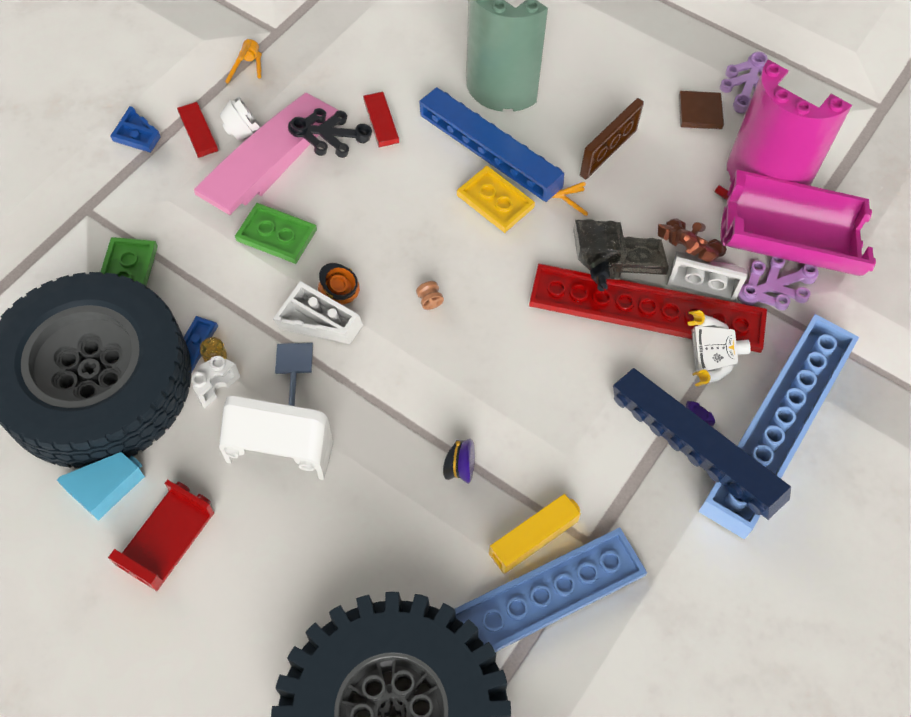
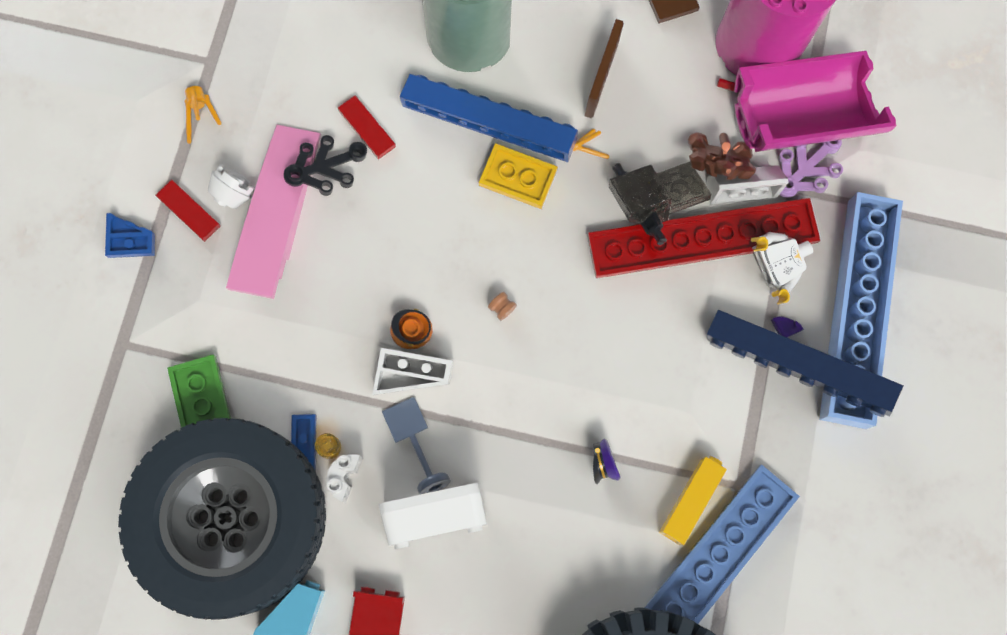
camera: 25 degrees left, 15 degrees up
bright green plate [235,203,317,264] -> none

